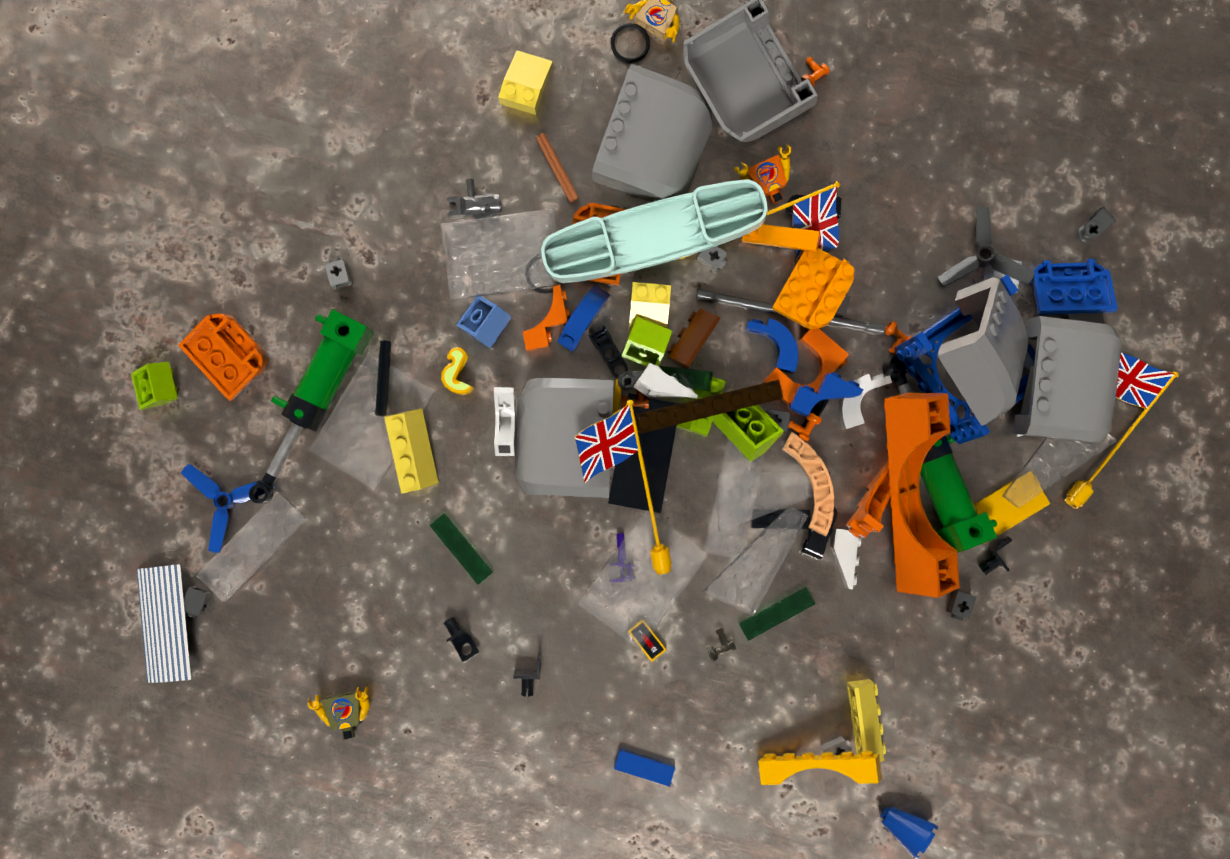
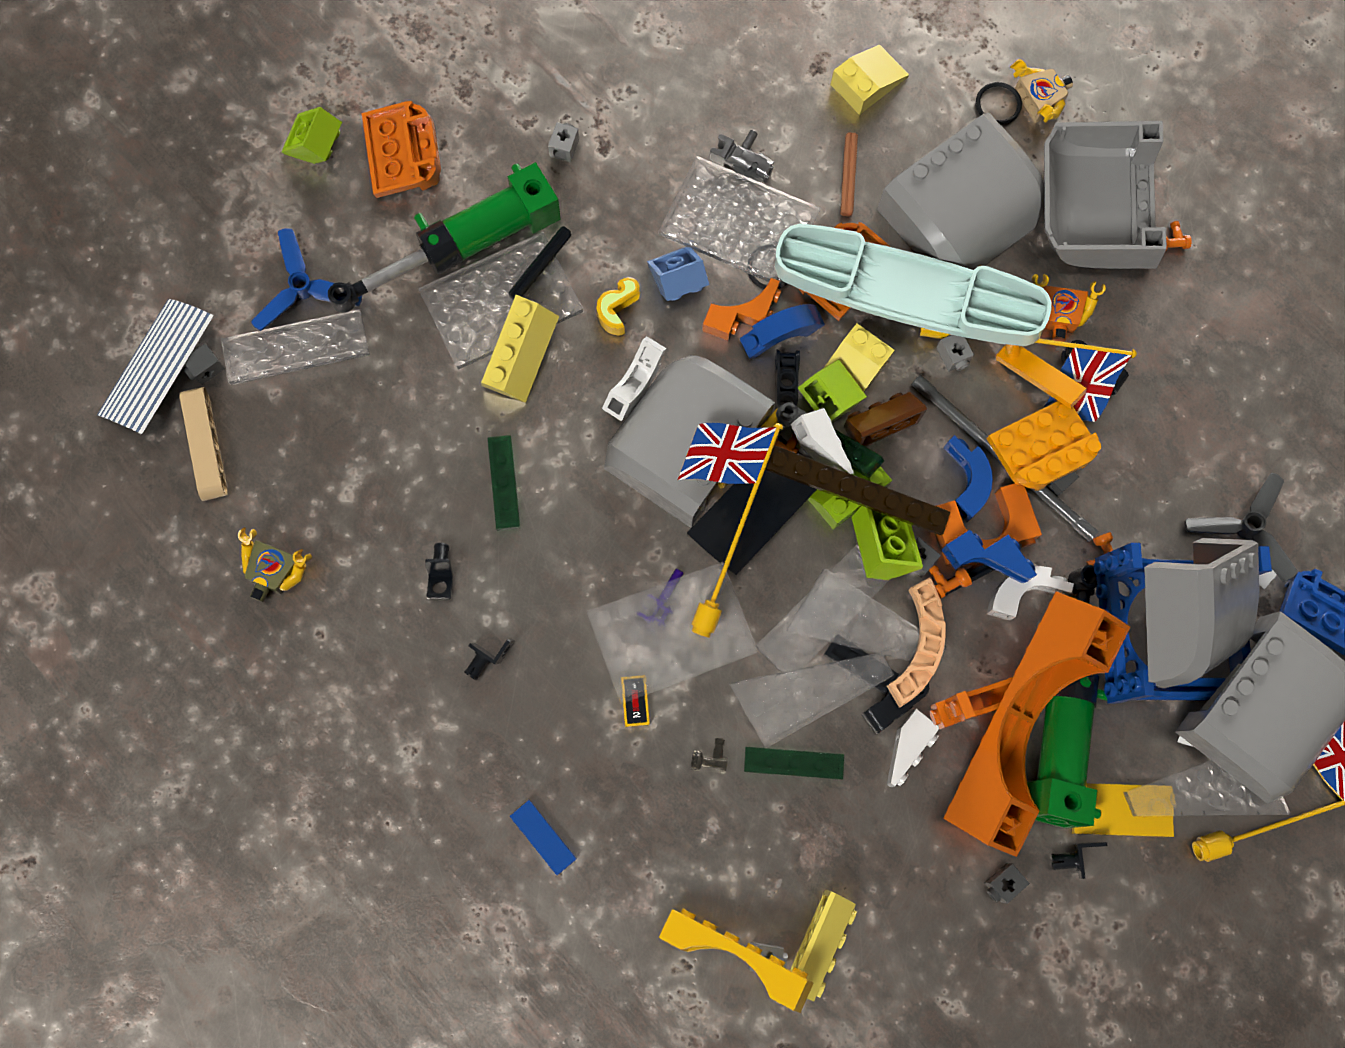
camera: 35 degrees right, 10 degrees down
none -> tan beam [180,387,228,501]

